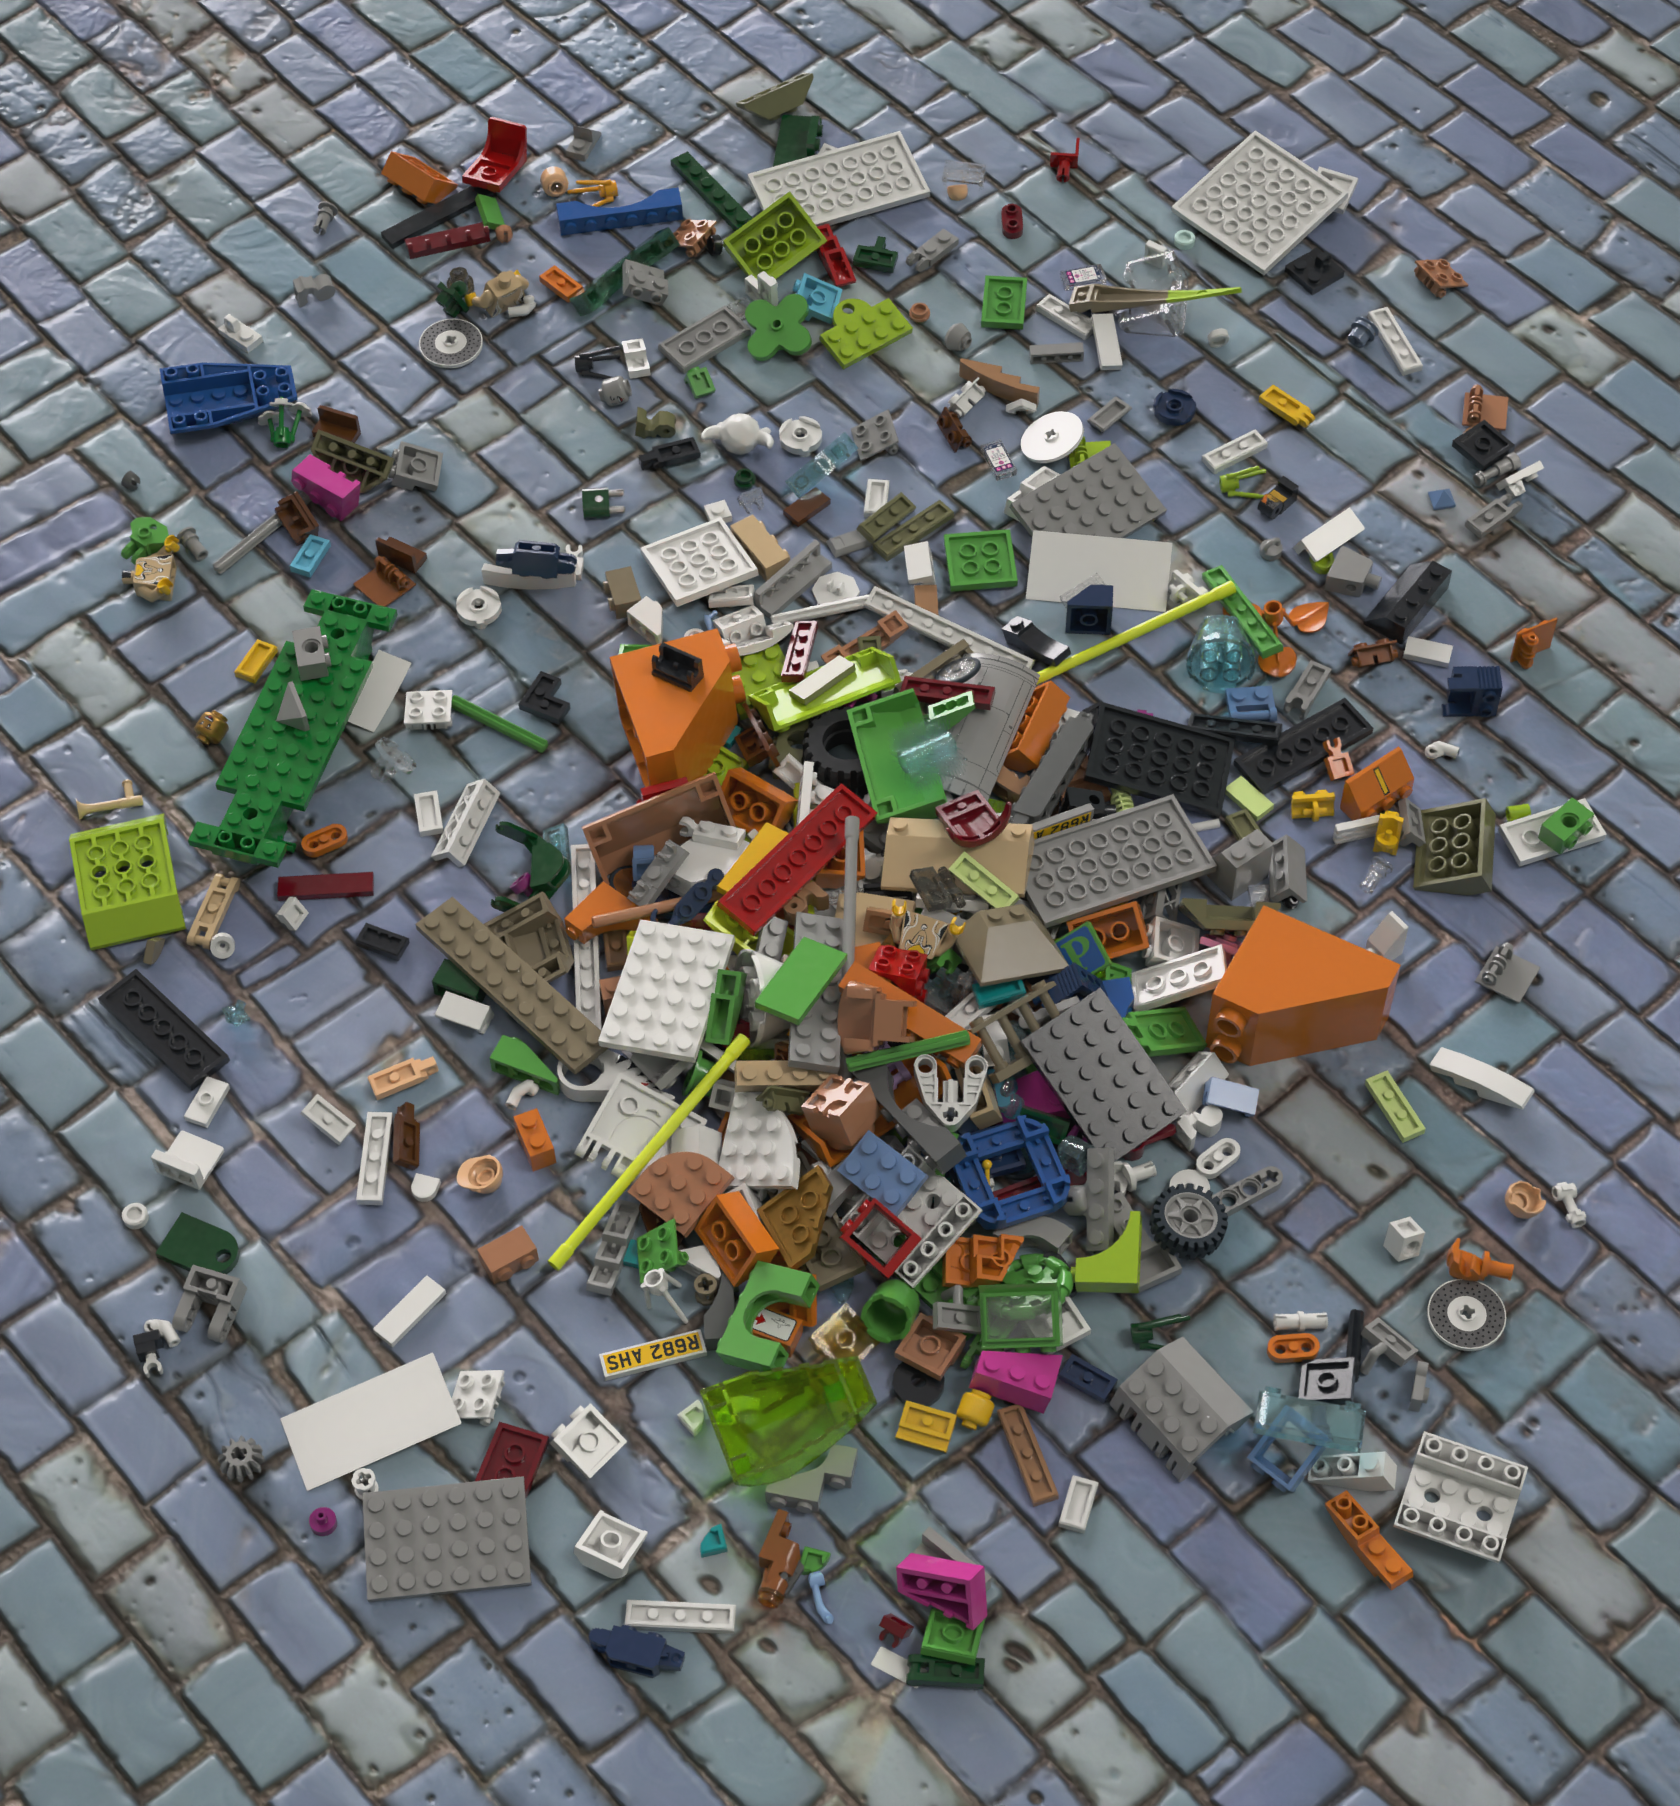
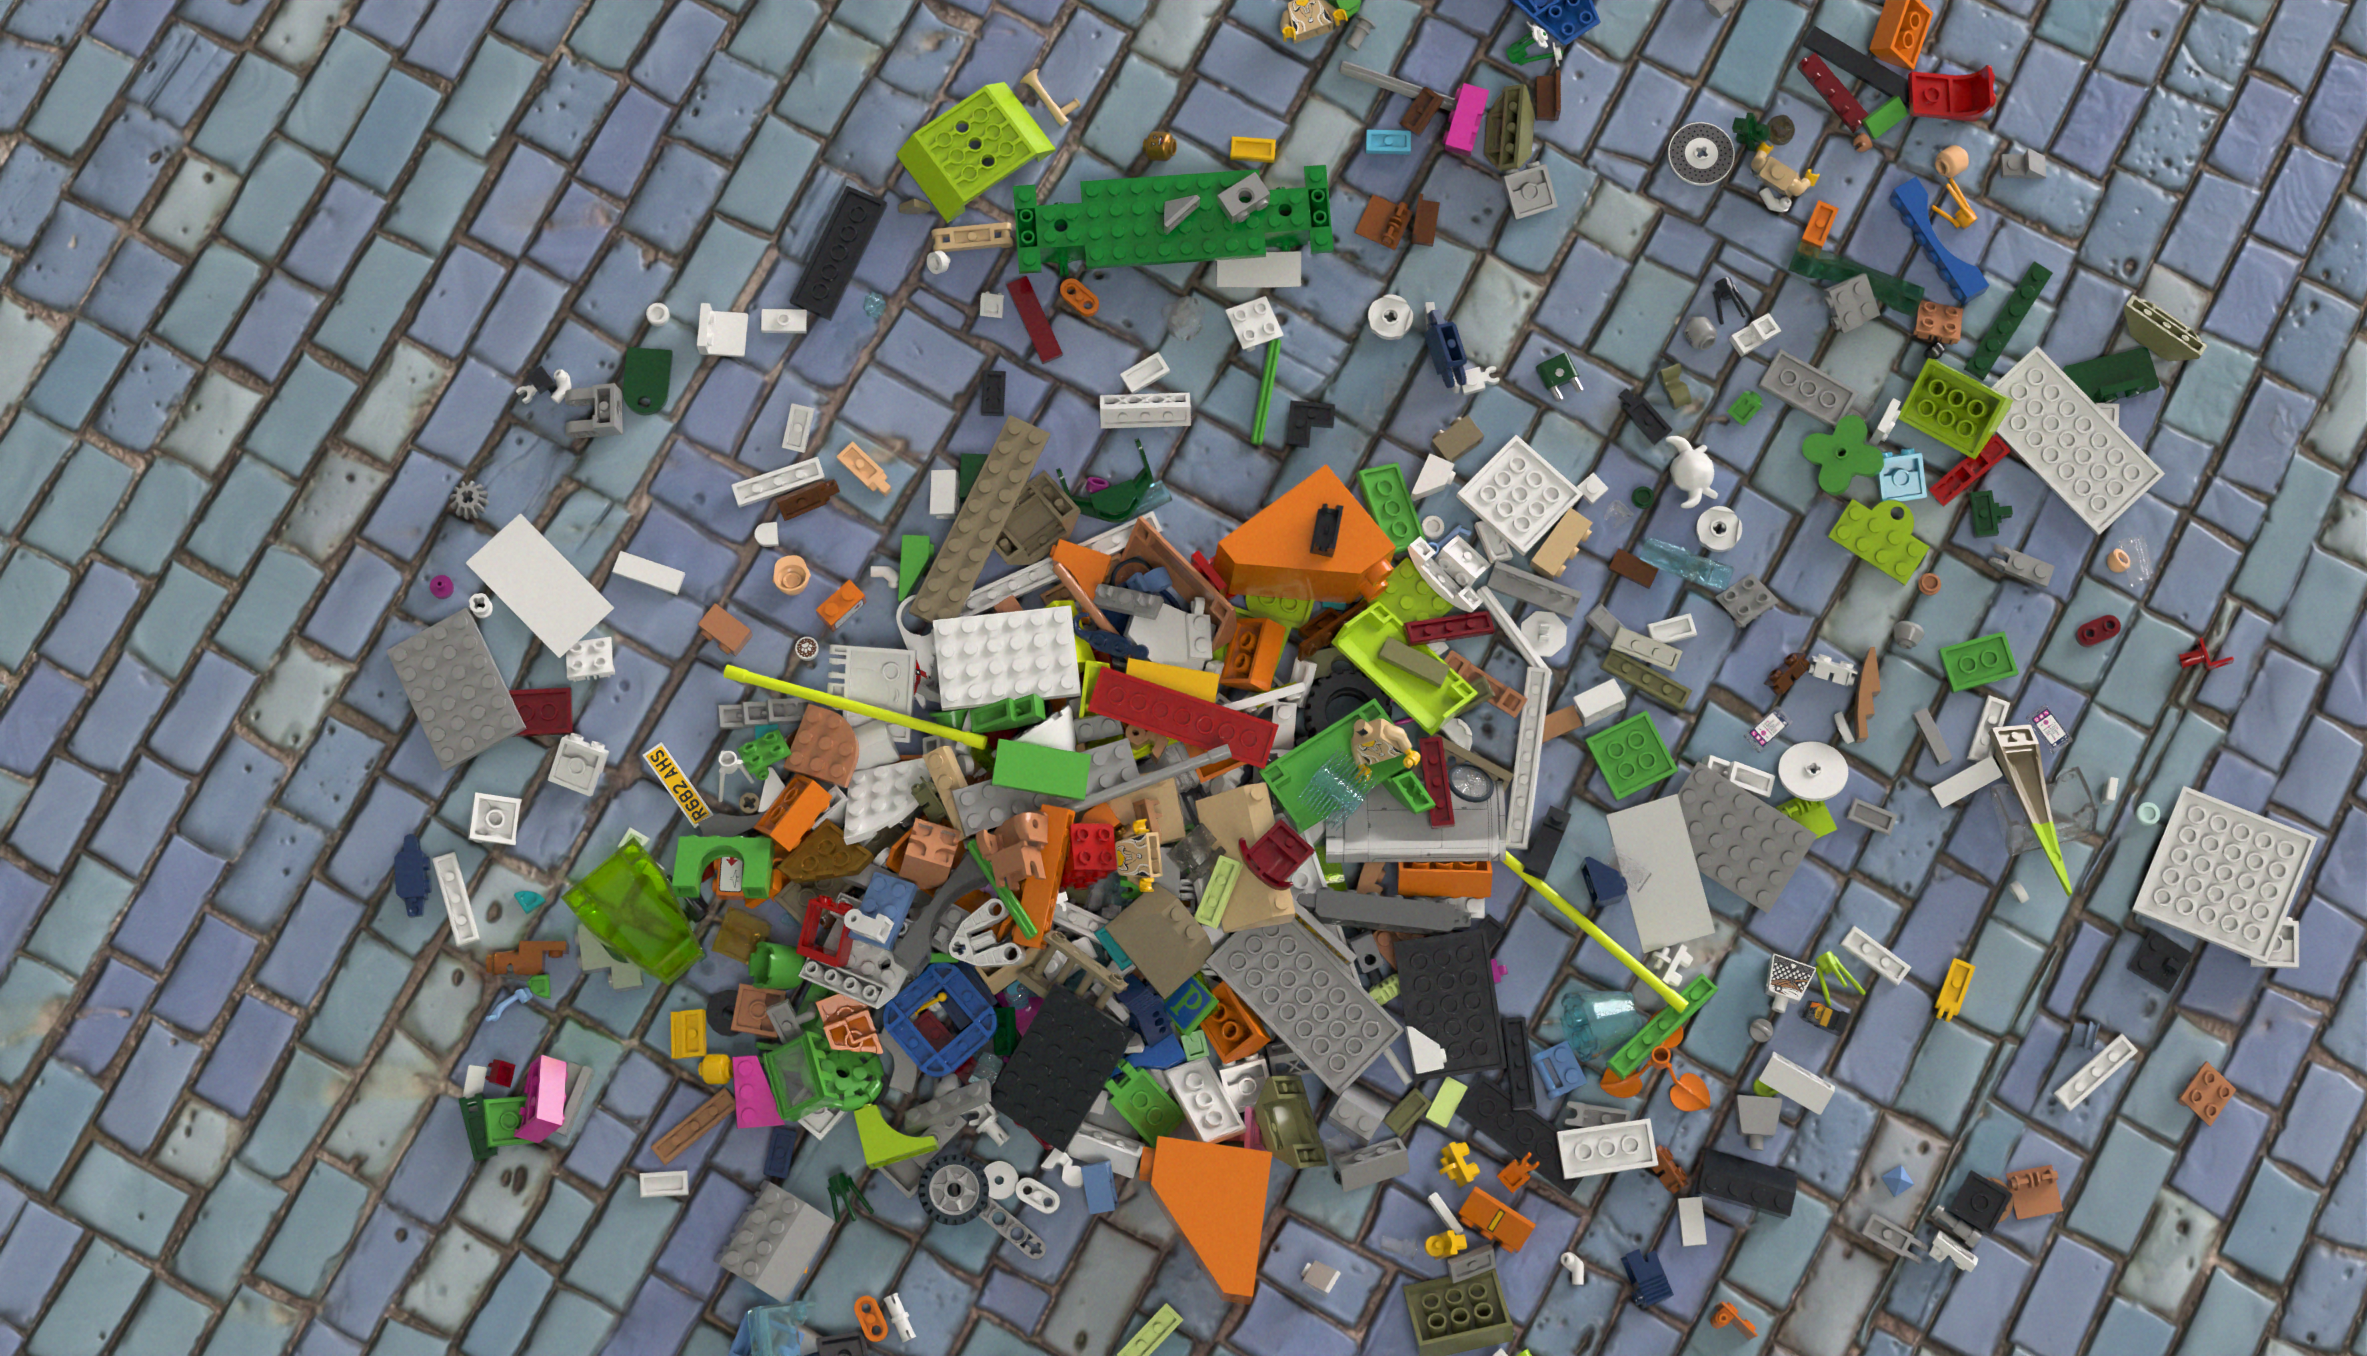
camera: 65 degrees right, 20 degrees up
dark blue plate [1153,389,1196,426] -> none
none -> tile [795,637,819,661]
none -> white leg [844,909,894,944]
none -> tan torso [1351,718,1420,783]
none -> white slope [1405,1026,1447,1074]
none -> white plate [1556,1118,1658,1180]
none -> torso [1765,954,1816,1013]

